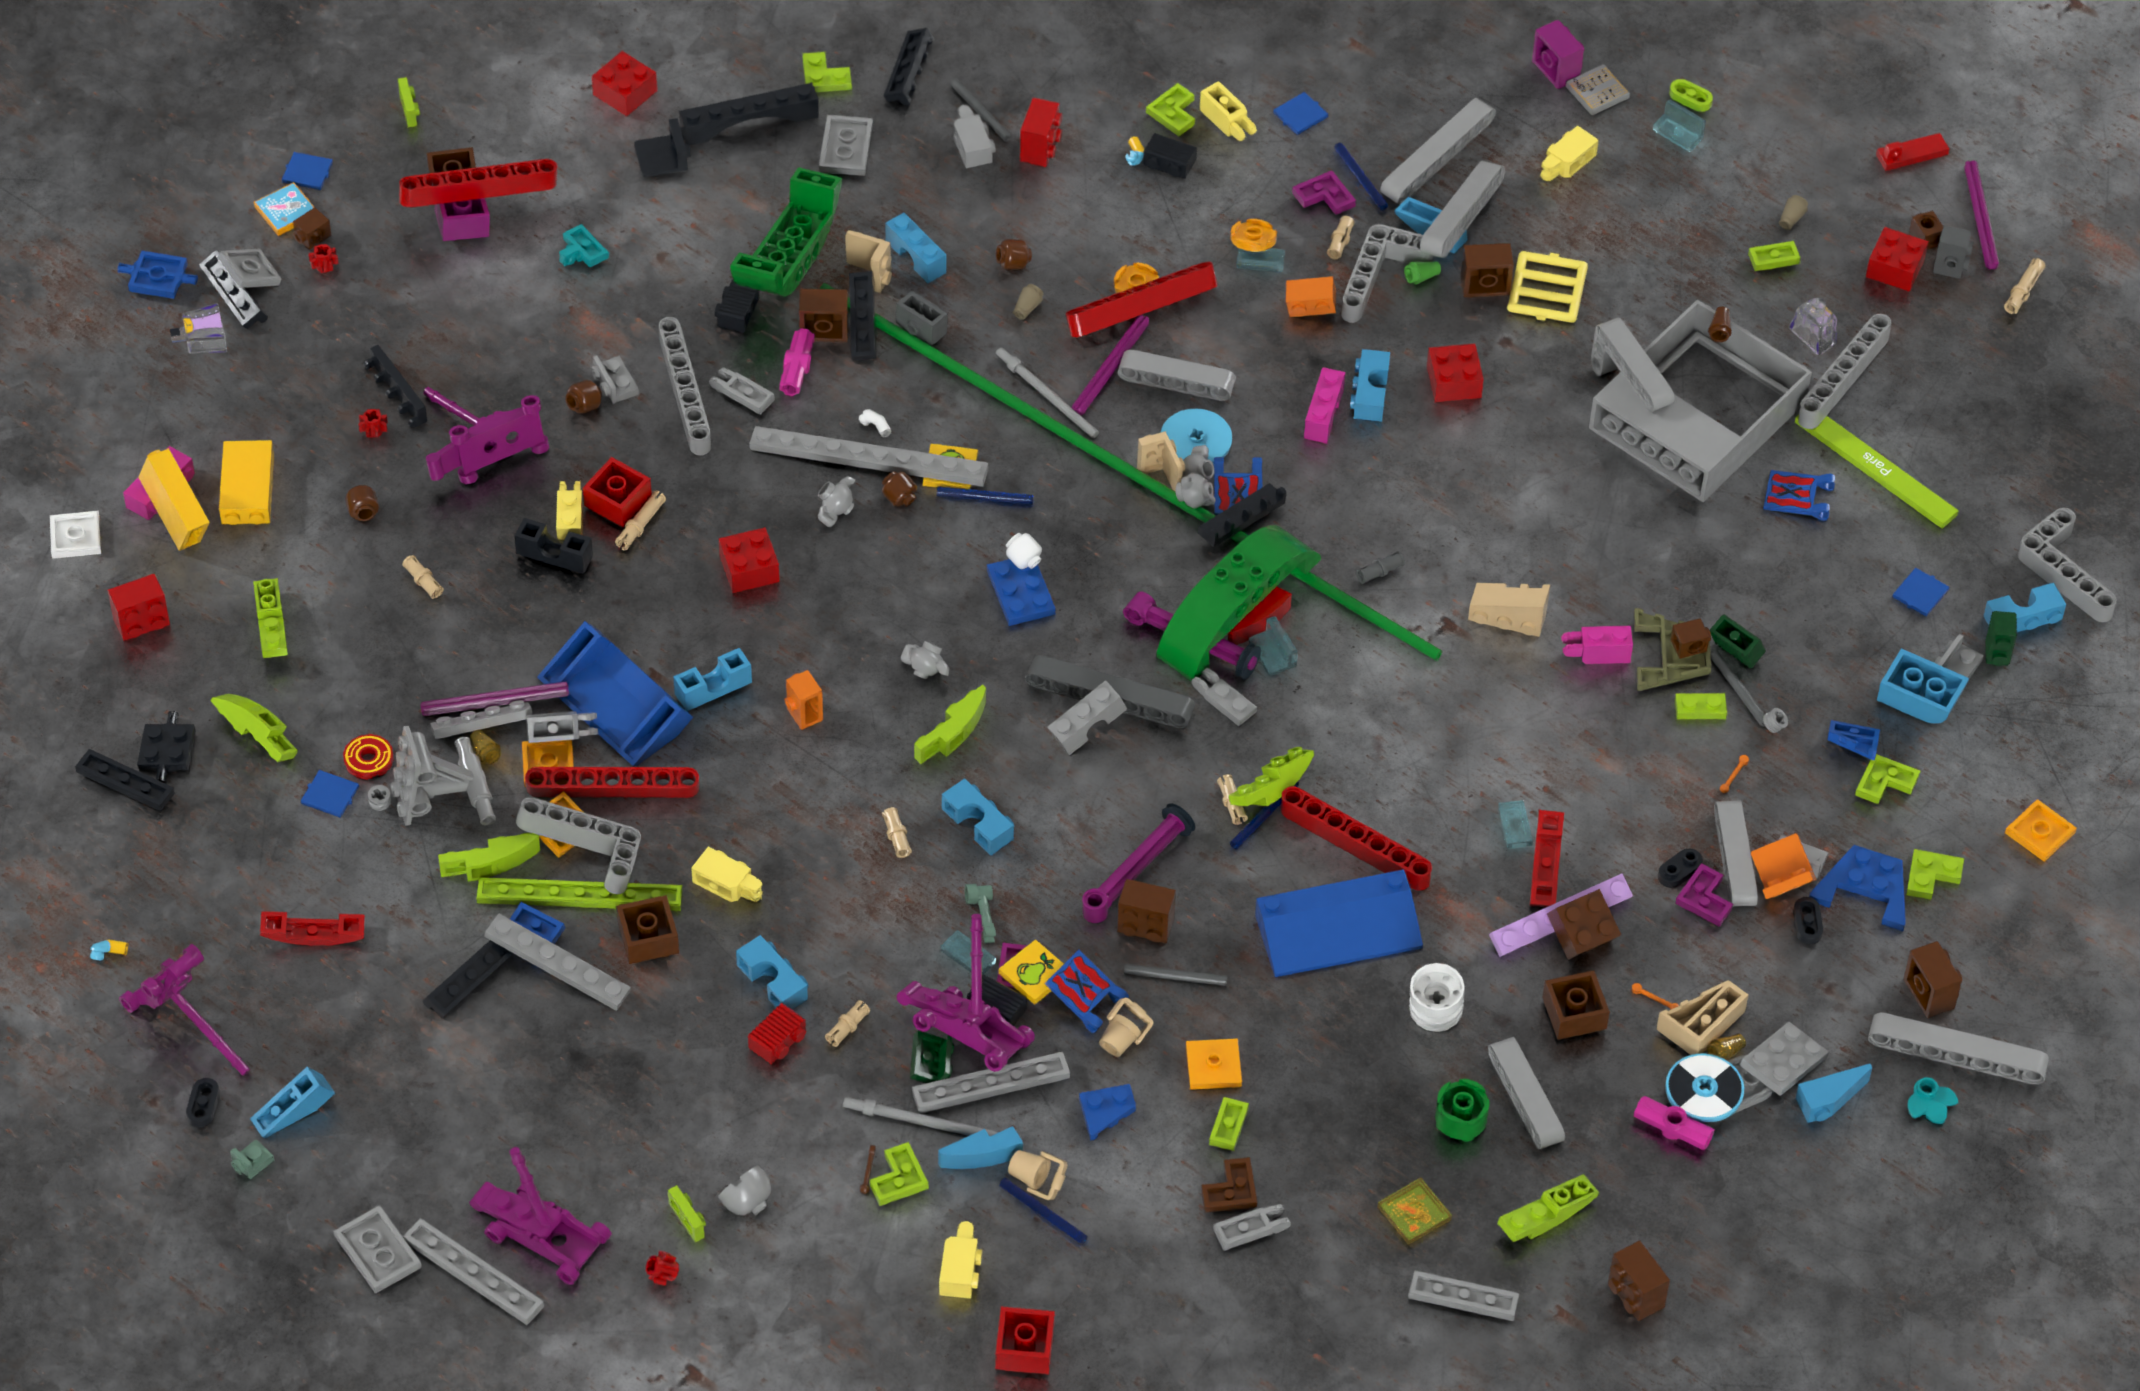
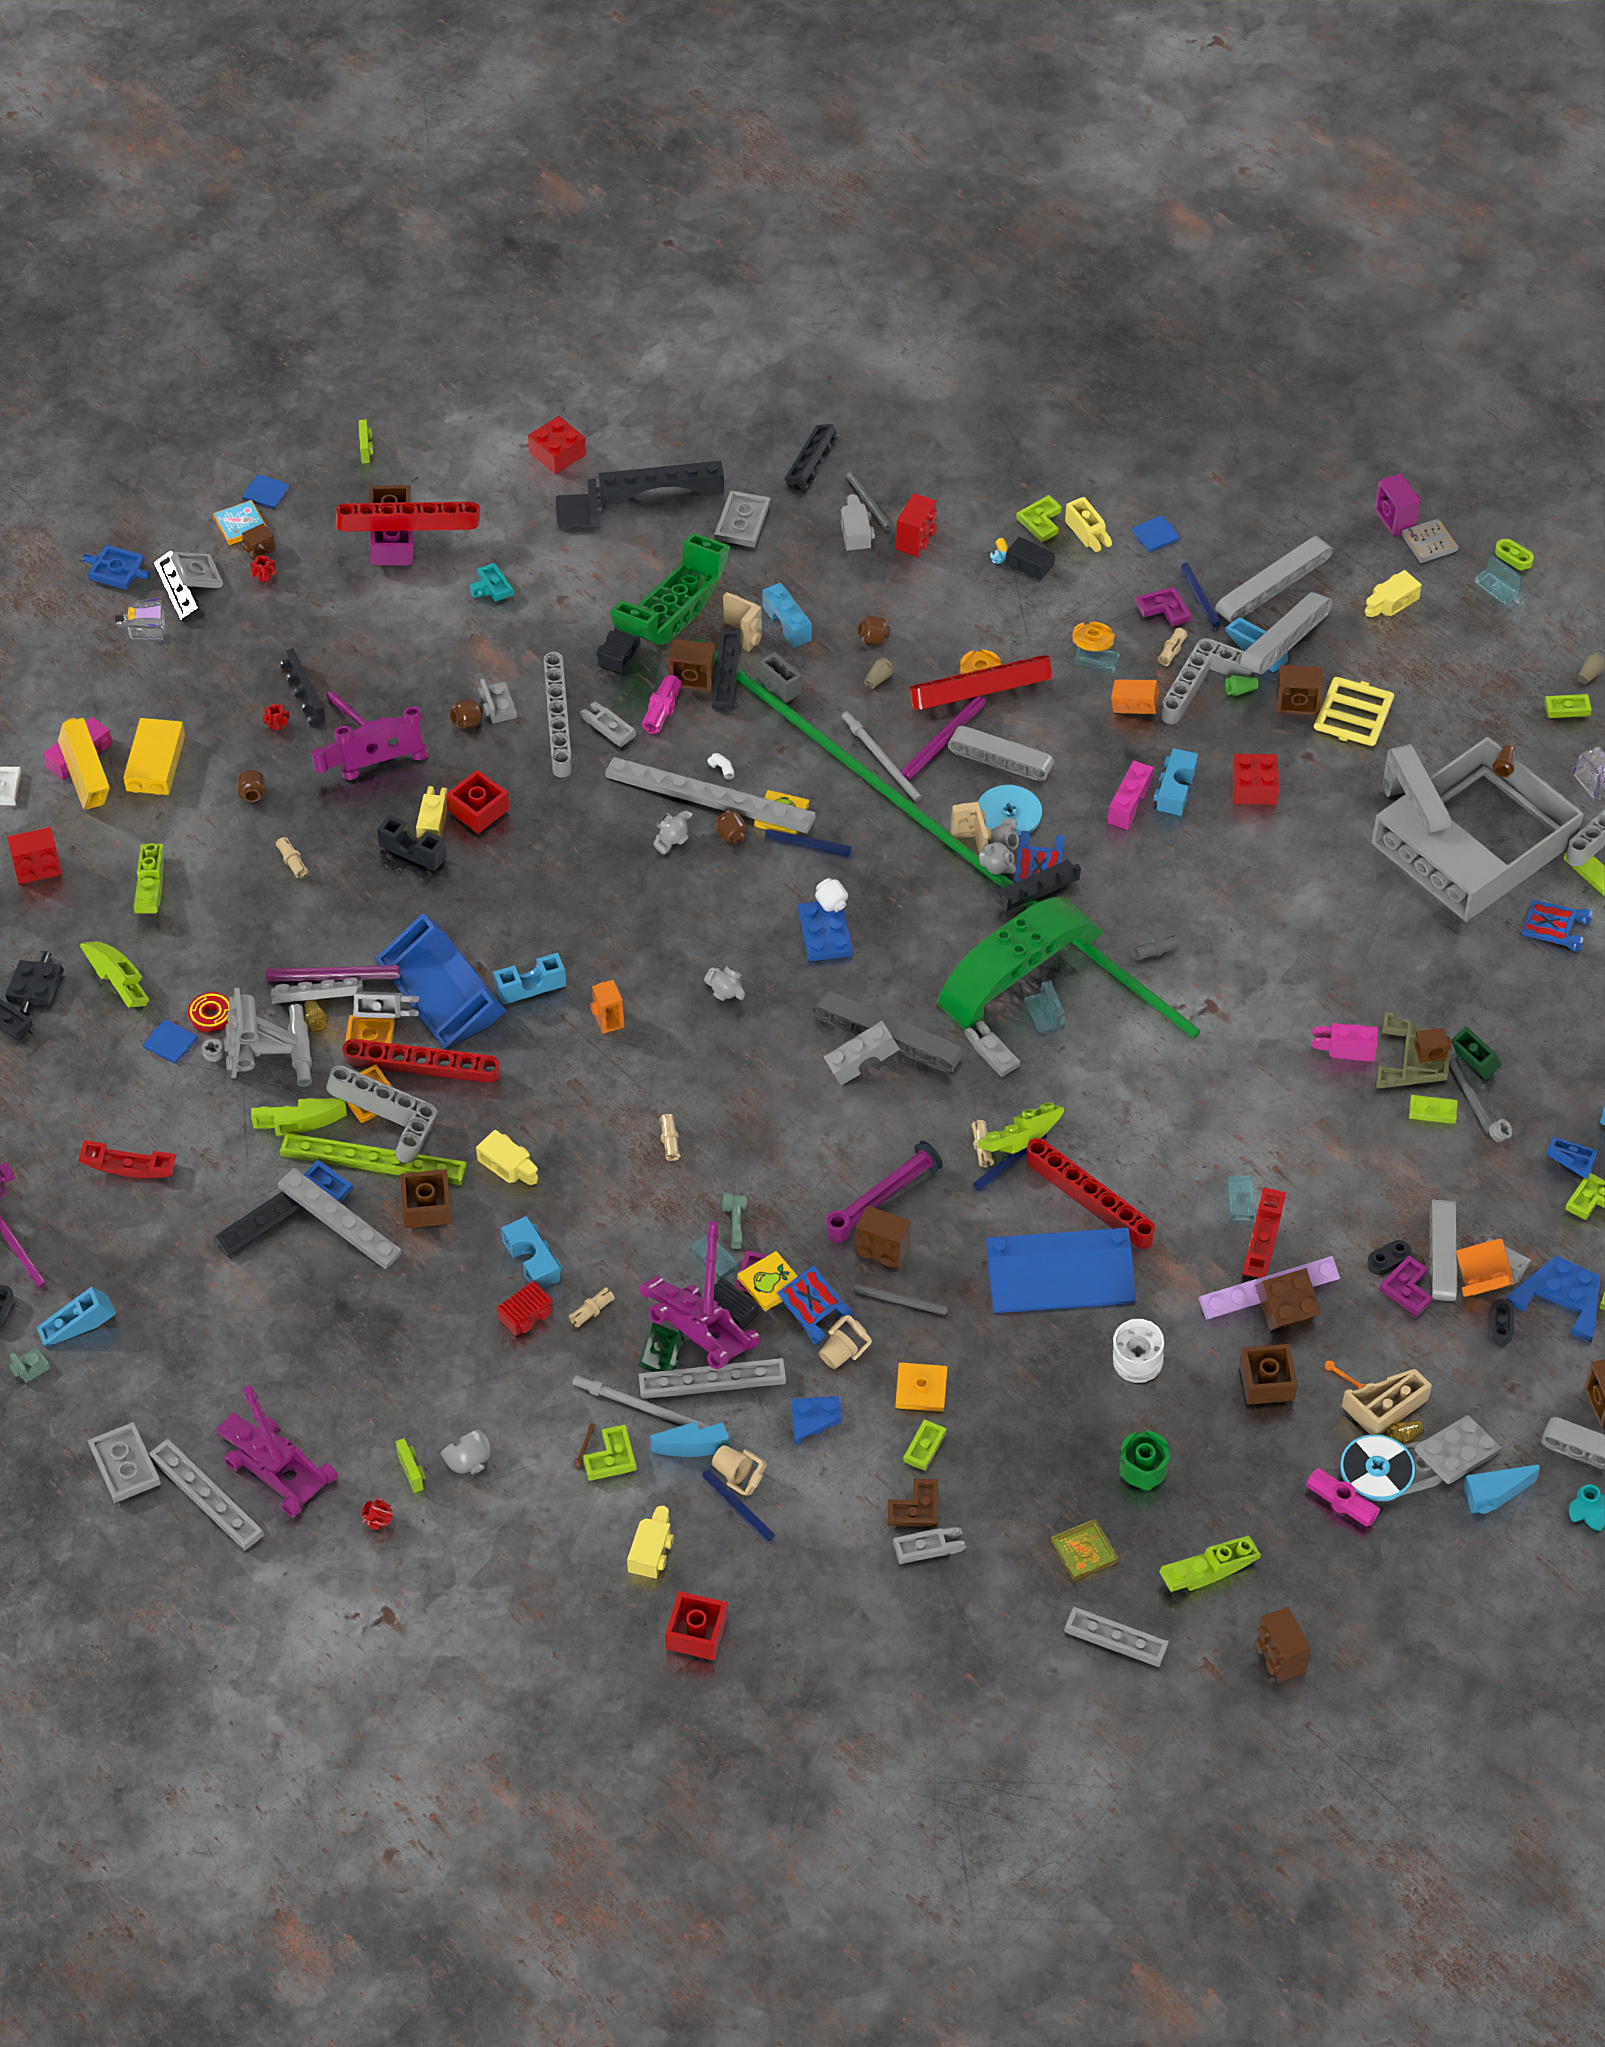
camera: 10 degrees right, 0 degrees up
tan pin [615,491,666,550] -> none
red brick [718,527,780,593] -> none
lime plate [802,52,852,92] -> none
lime slope [914,685,986,764] -> none
dark azure arch [942,778,1014,856] -> none
magenta piece [1123,592,1261,680] -> none
red slope [1228,586,1292,645] -> none
tan wedge [1468,583,1550,637] -> none
light grey beam [1488,1037,1565,1149] -> none
orange hinge [1720,755,1749,794] -> none

